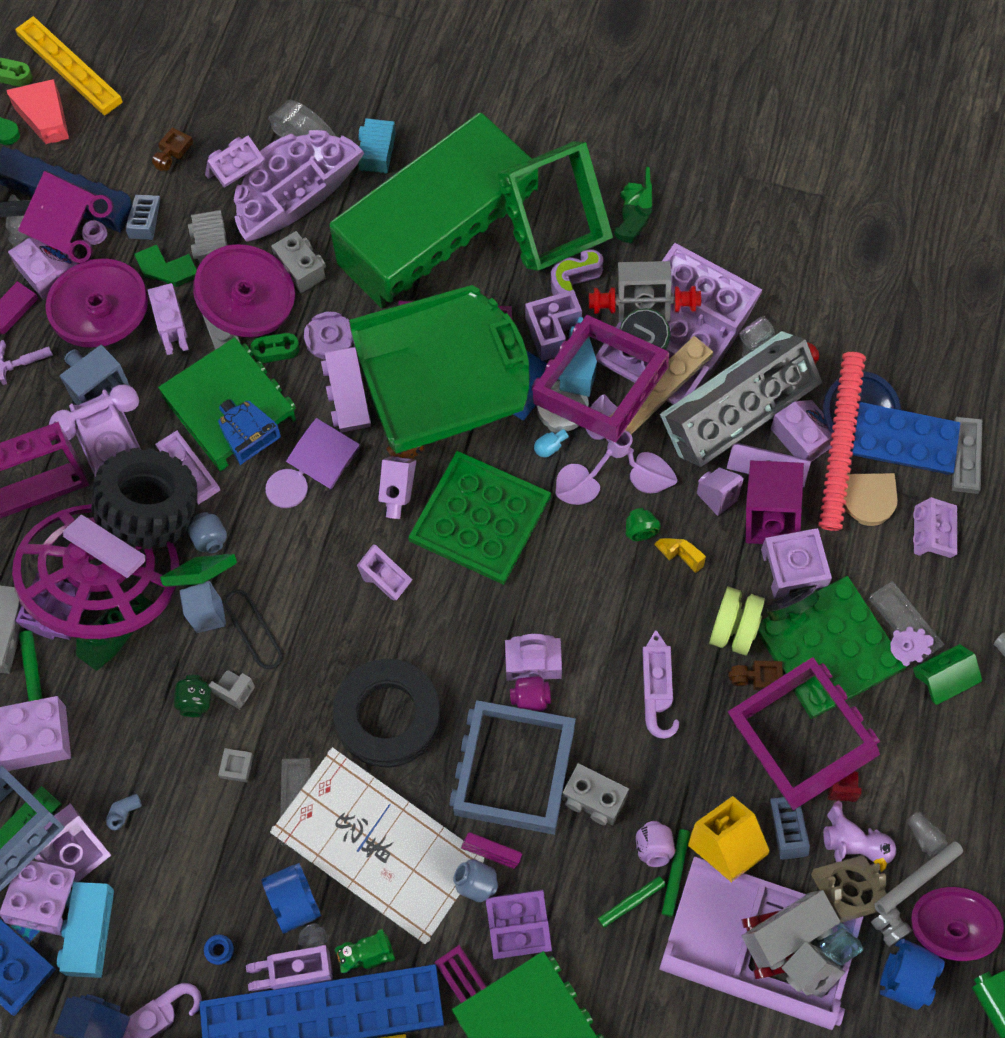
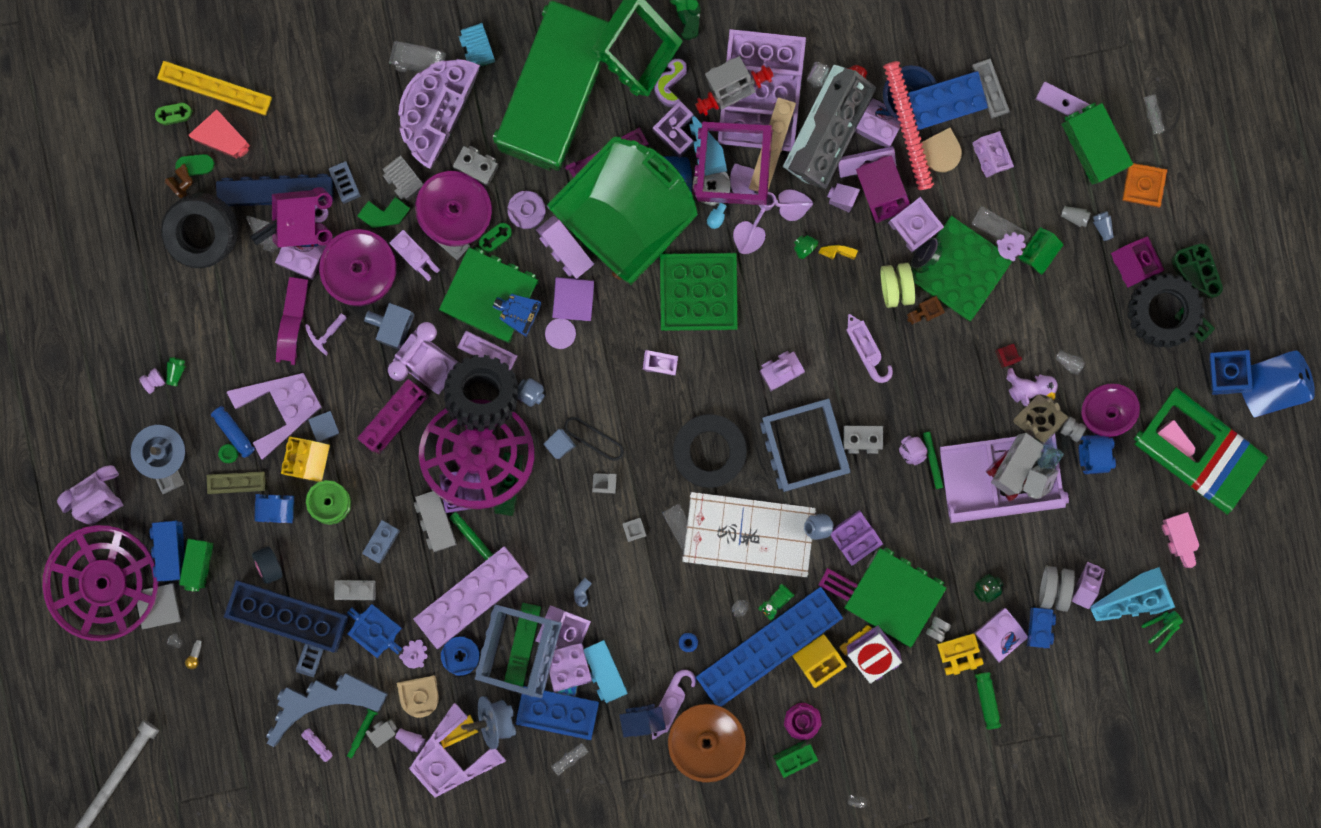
camera: 25 degrees left, 20 degrees up
lavender tile [63,515,145,578] -> none
reddish brown plate [152,127,193,171] -> none
green tile [160,554,237,587] -> none
dark green head [174,675,211,718] -> none
lavender bracket [205,136,265,187] -> none
lavender hinge [246,945,333,992] -> none
blue brick [261,863,321,934] -> none
lavender torso [379,456,416,519] -> none
magenta tile [461,833,522,869] -> none
magenta head [510,676,551,712] -> none
green piece [597,876,666,928] -> none
black tile [620,308,671,361] -> none
yellow slope [688,796,769,883] -> none
magenta window [728,657,880,810] -> none
sand blue slope [770,797,810,860] -> none
light grey piece [874,842,963,915] -> none

